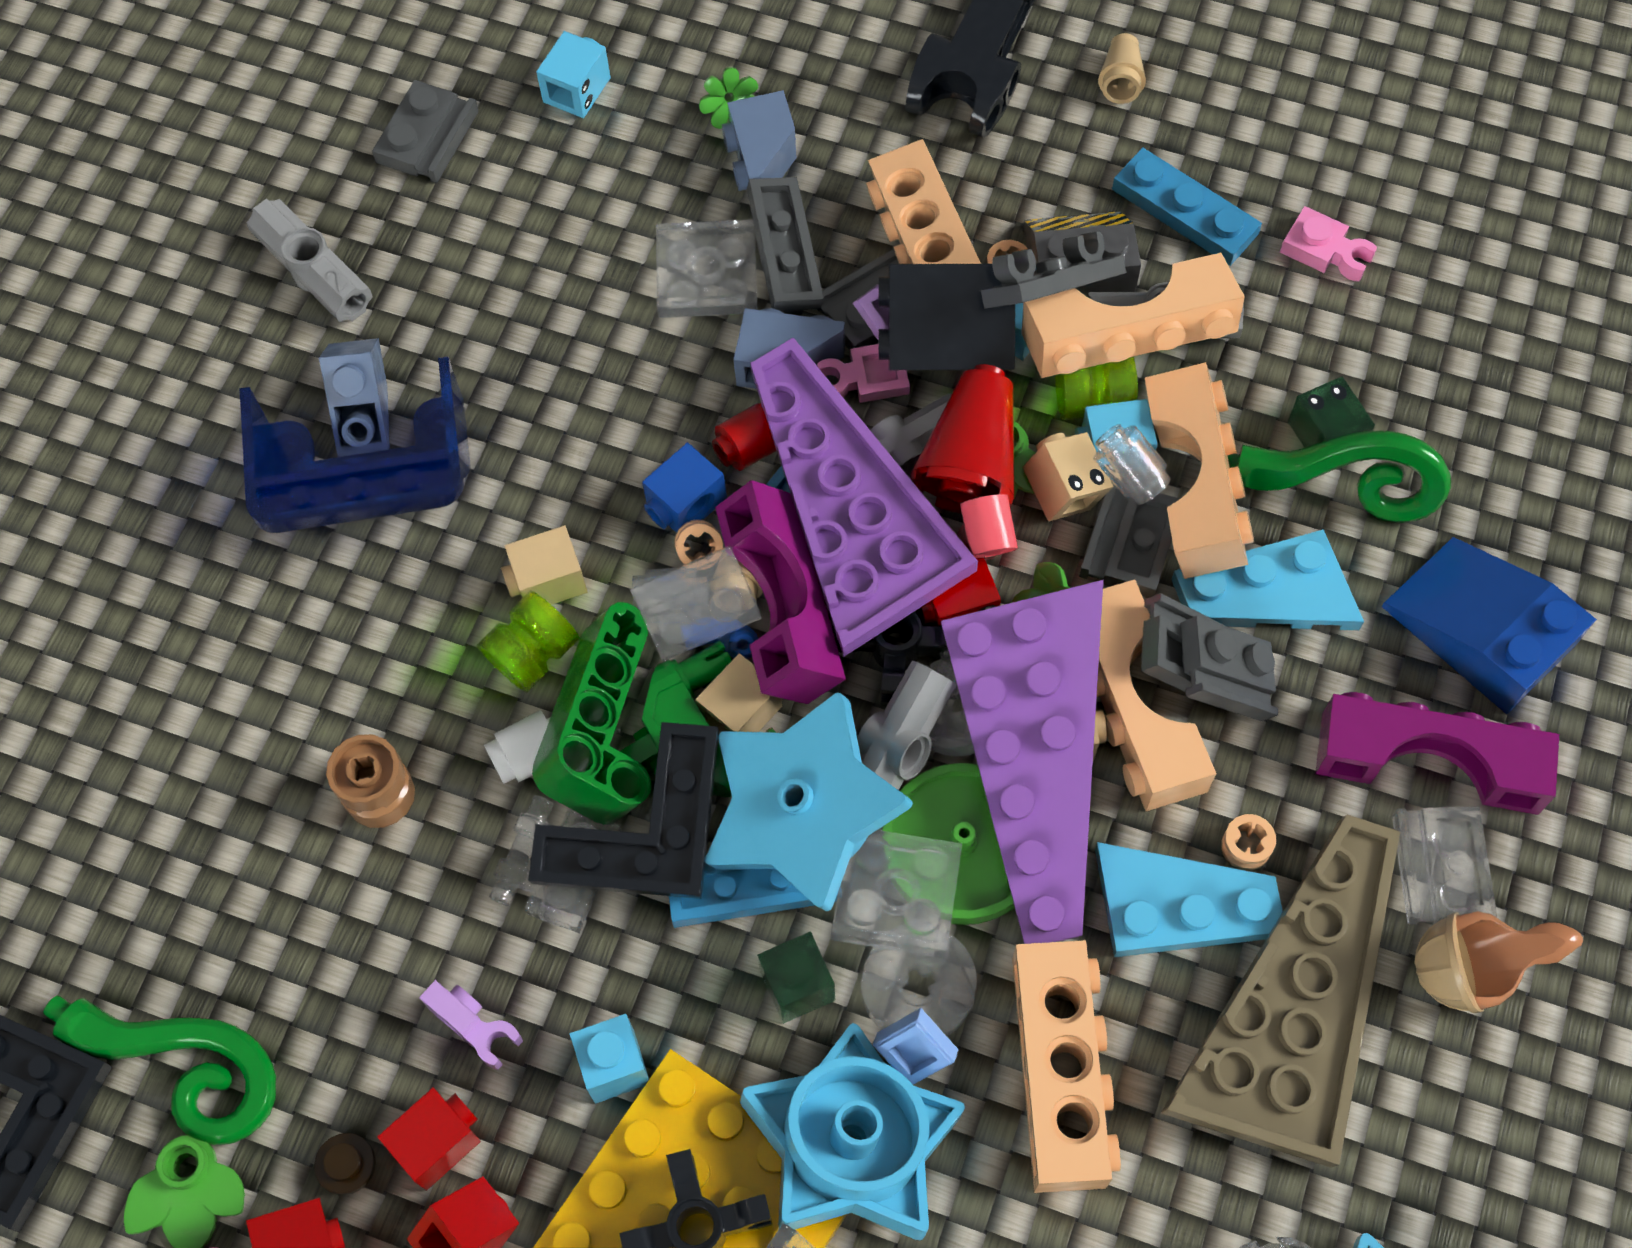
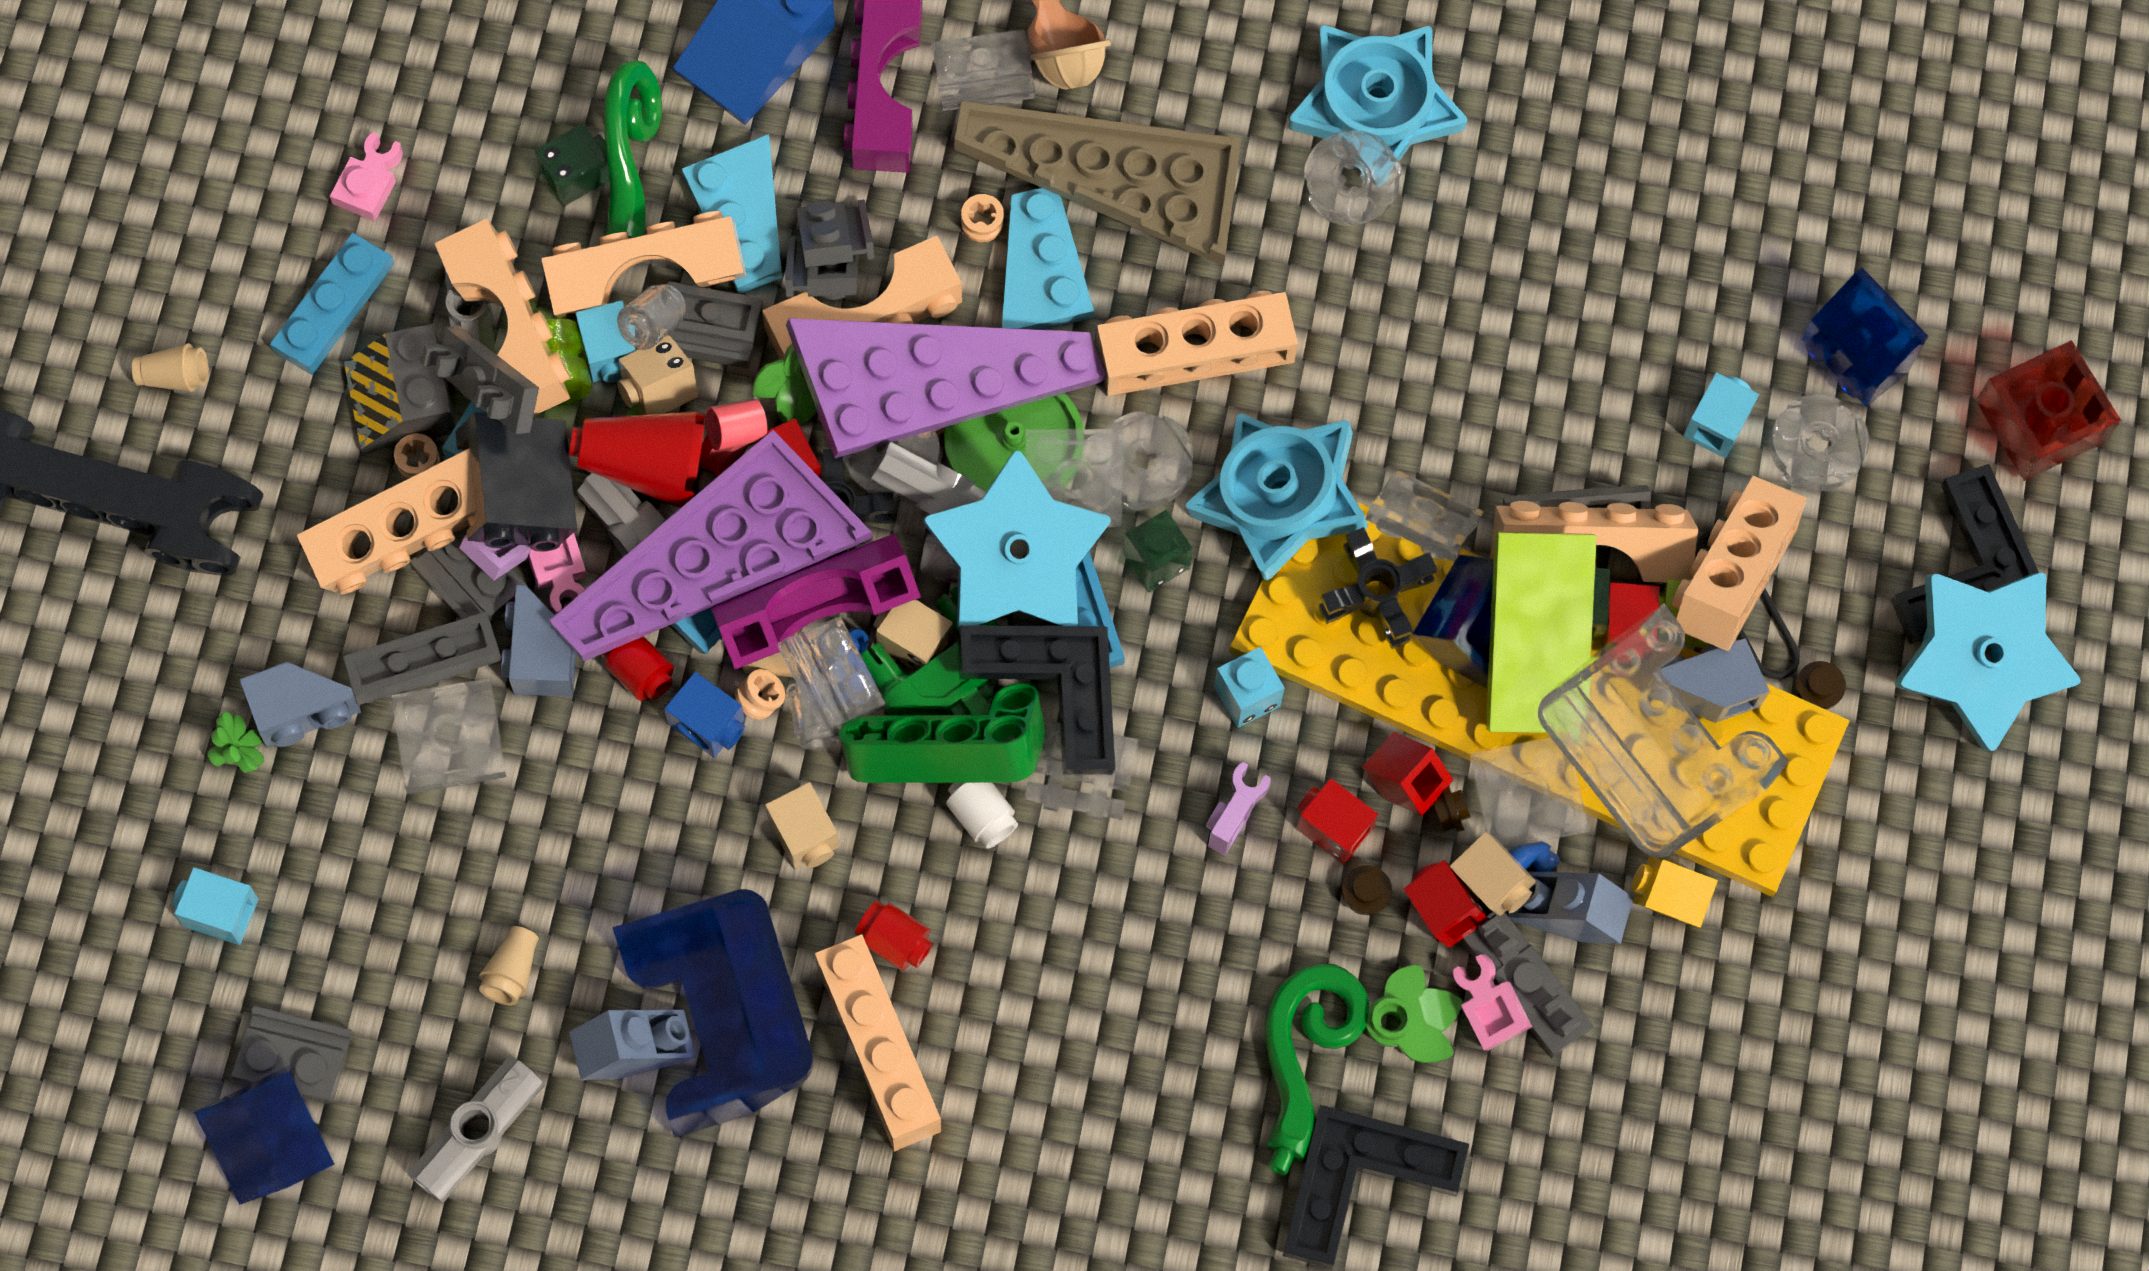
camera: 105 degrees left, 5 degrees up
medium nougat wheel [326,734,415,828] -> none
clear neon green wheel [476,590,580,693] -> none
light blue tile [873,1008,958,1085] -> none
none -> clear blue slope [194,1065,335,1205]
none -> tan cone [479,926,539,1006]
none -> light nougat arch [815,934,941,1152]
none -> red brick [855,900,933,971]

